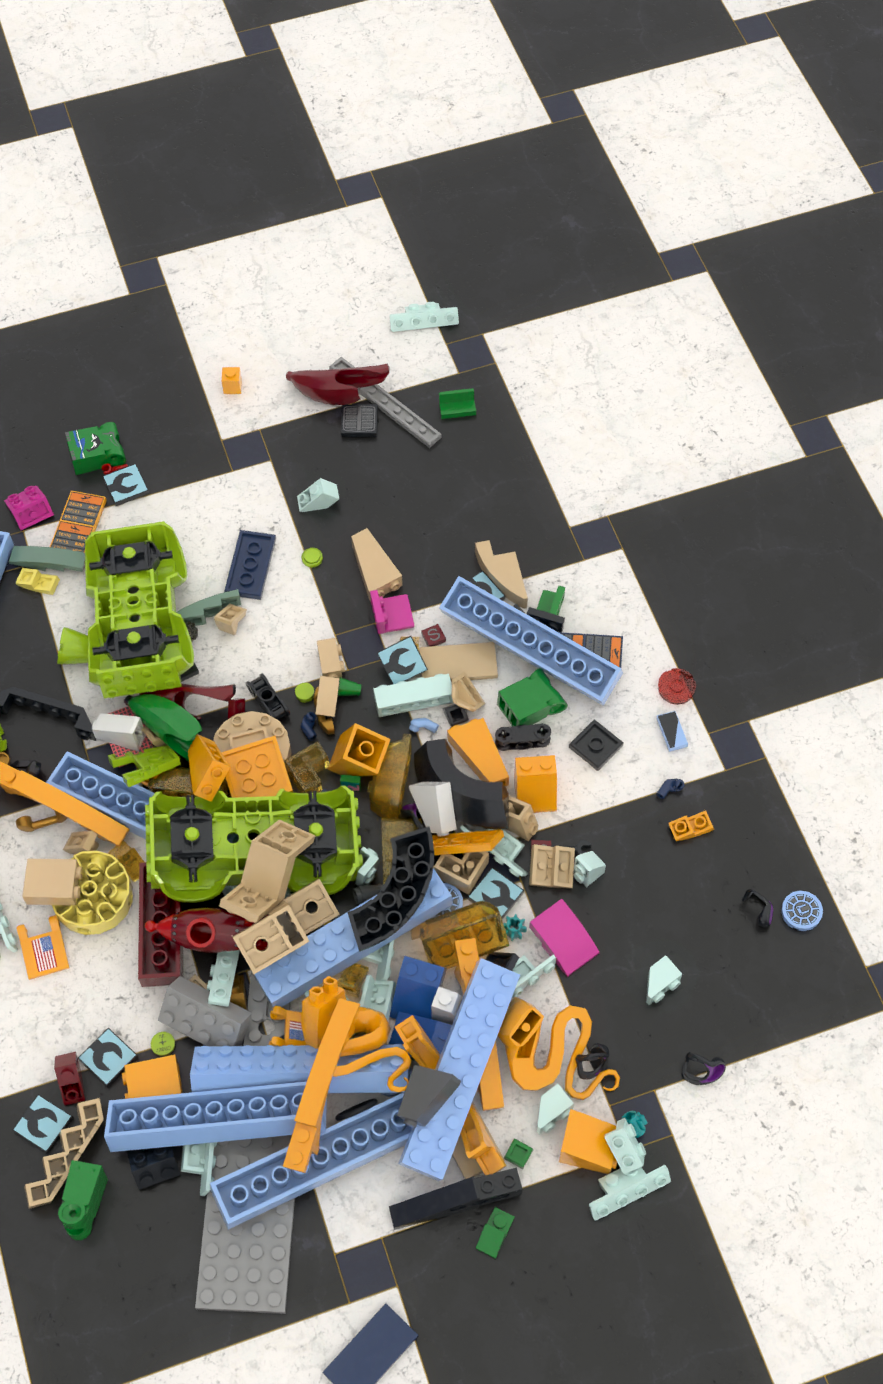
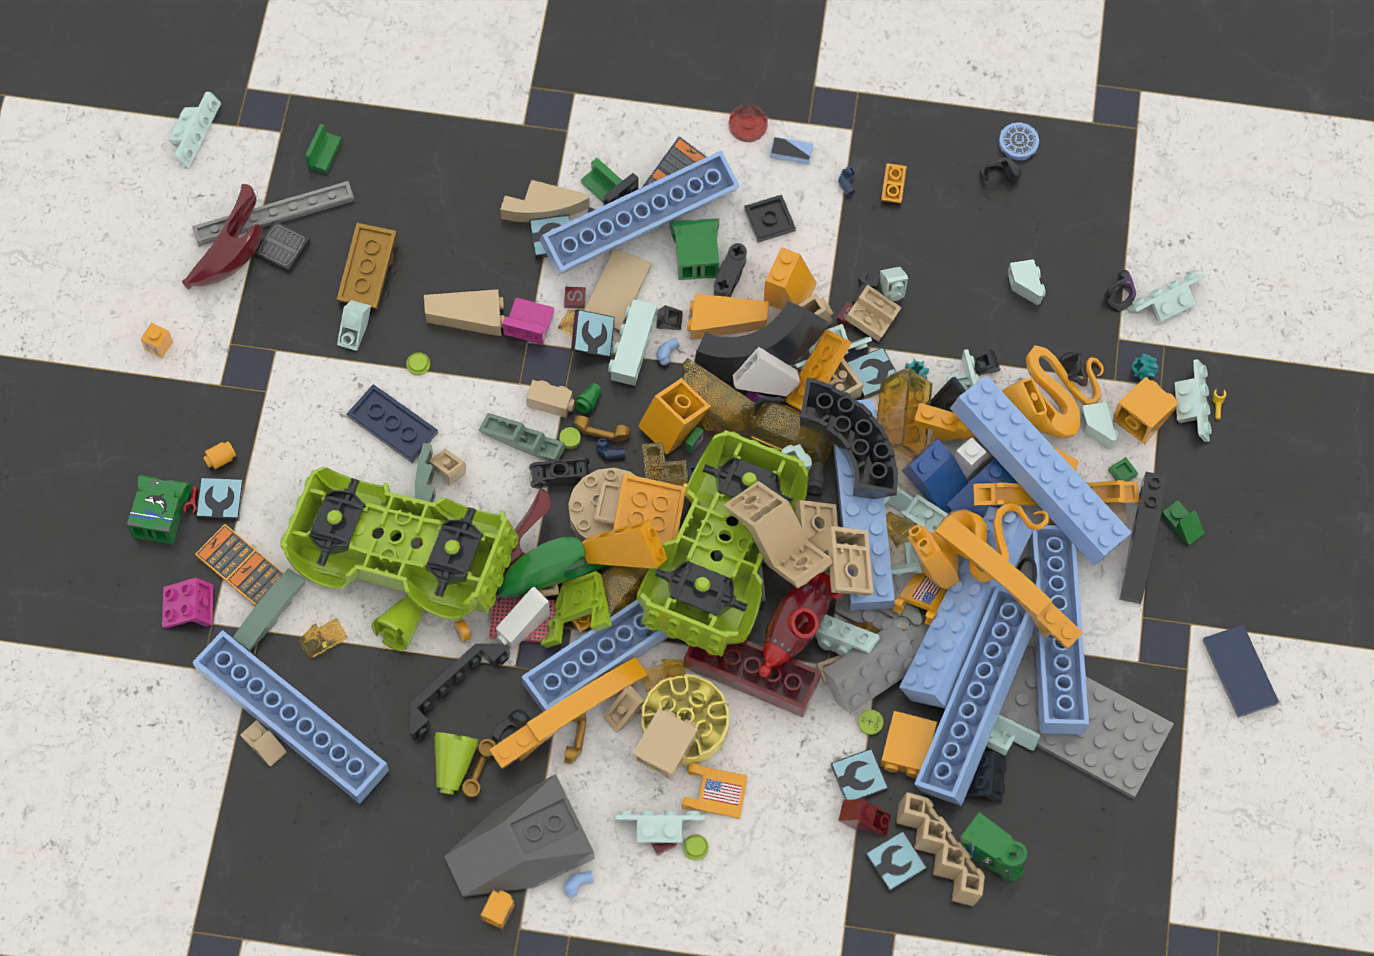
camera: 65 degrees left, 5 degrees up
light yellow slope [16,568,60,595] -> none
dark red tile [228,698,245,719] -> none
tan slope [315,676,339,717] -> none
dark grey slope [397,1065,461,1128] -> none
tan slope [451,672,486,712] -> none
dark pink slope [529,899,599,977] -> none
light aqua bracket [605,1118,646,1174] -> none
none -> light orange brick [203,441,236,469]
none -> clear yellow slope [299,618,348,659]
none -> pearl gold hinge [337,223,398,310]
none -> light orange tile [454,619,471,642]
none -> sand green slope [479,413,566,461]
none -> black slope [973,349,1001,376]
none -> light aqua bracket [1127,271,1205,322]
none -> yellow hand [1212,389,1227,420]

